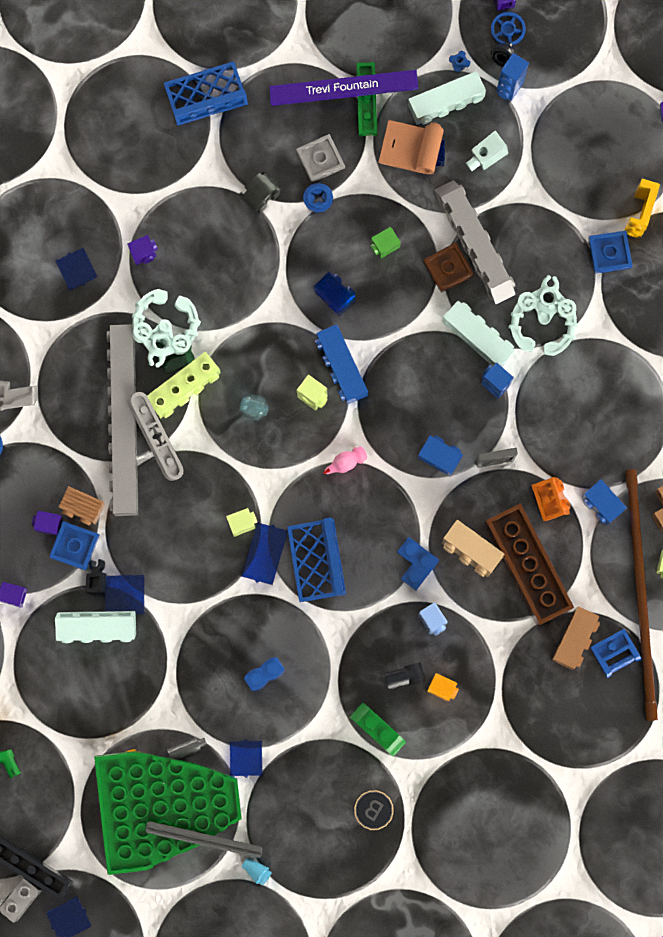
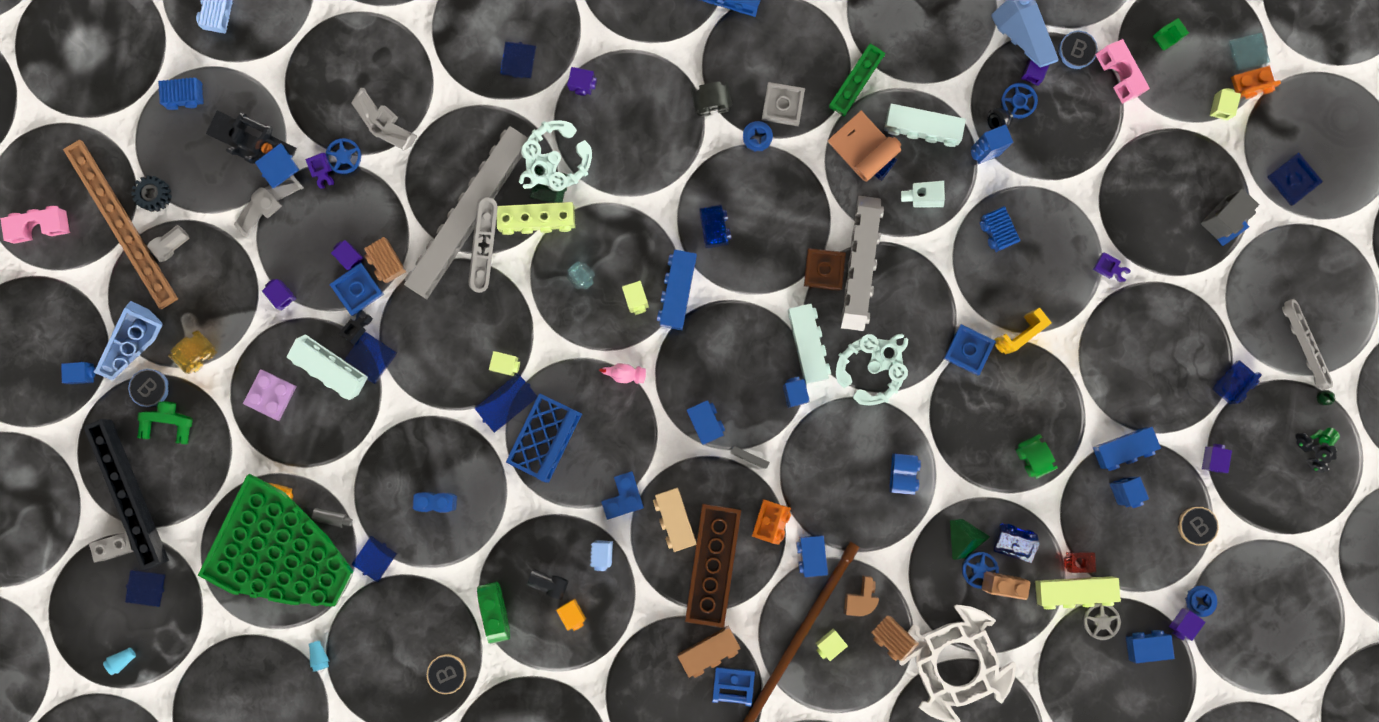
camera: 35 degrees right, 5 degrees up
dark grey axle [146,821,262,858] -> none
dark purple tile [269,70,419,106] -> none
bright green brick [370,227,401,258] -> none
blue plate [449,51,470,72] -> none
none -> lavender plate [243,369,297,421]
none -> blue brick [889,454,921,495]
none -> blue brick [980,206,1020,252]

